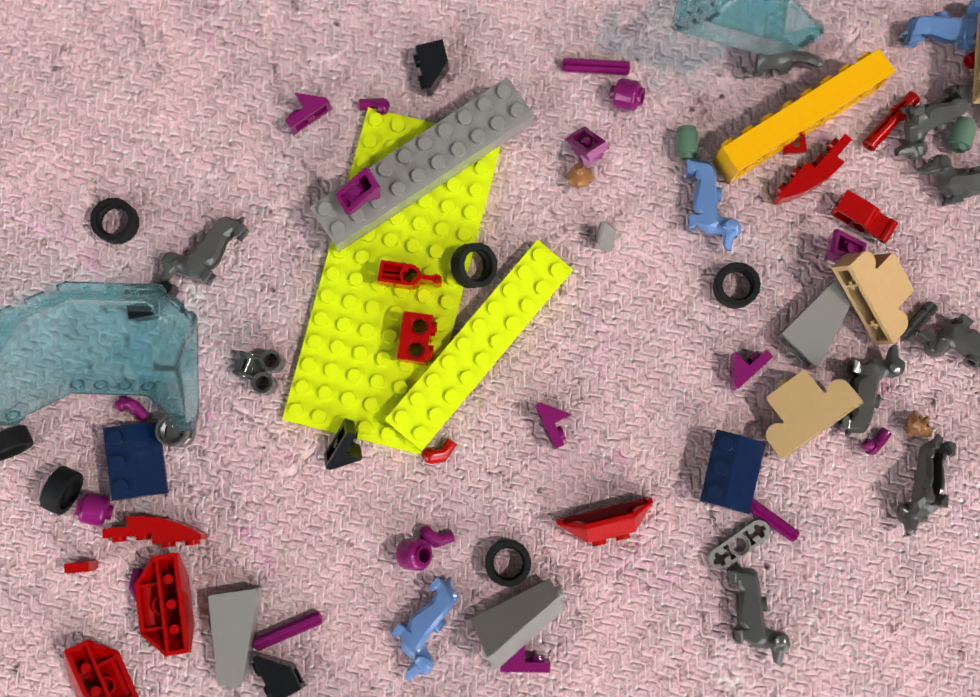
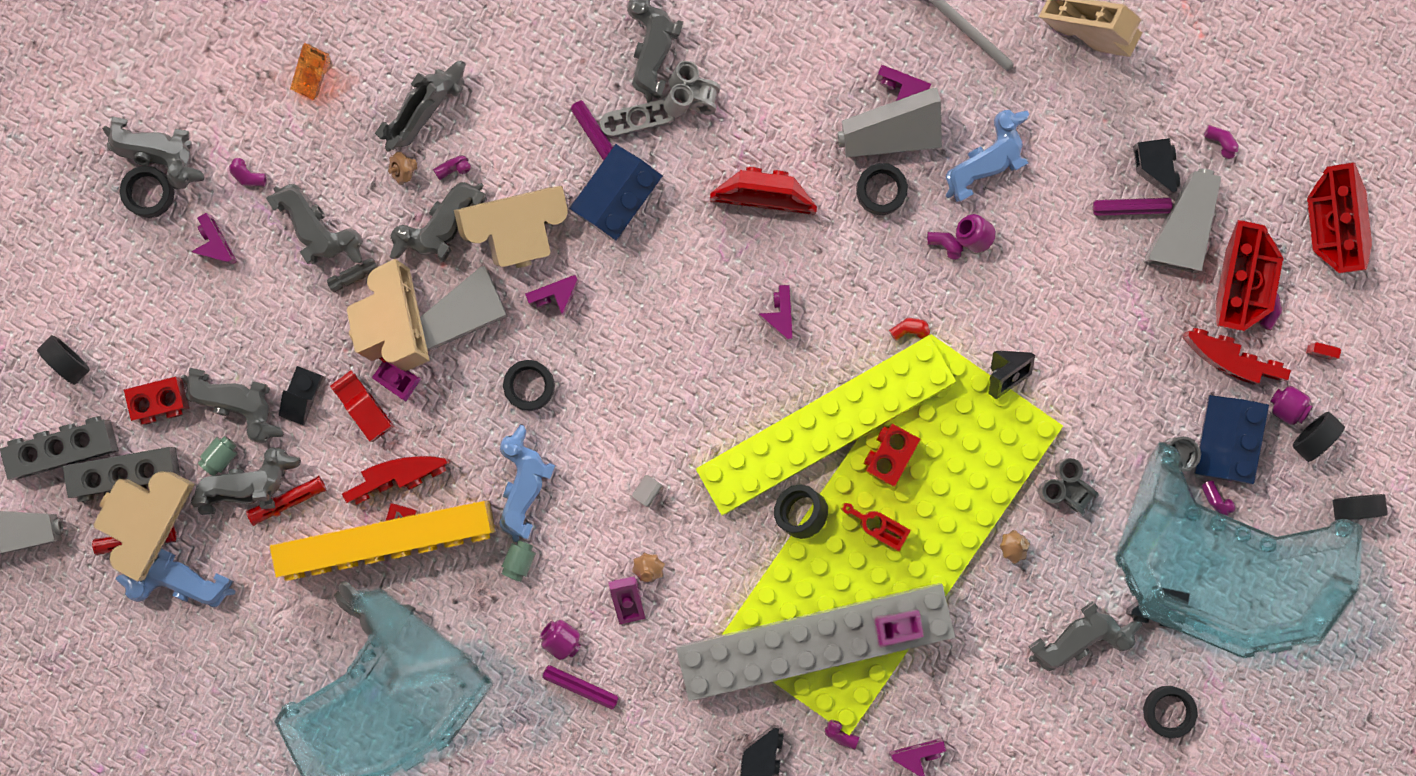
camera: 160 degrees left, 5 degrees up
none -> black slope [278,366,323,426]
none -> light grey piece [664,61,721,117]
none -> medium nougat piece [999,530,1030,564]

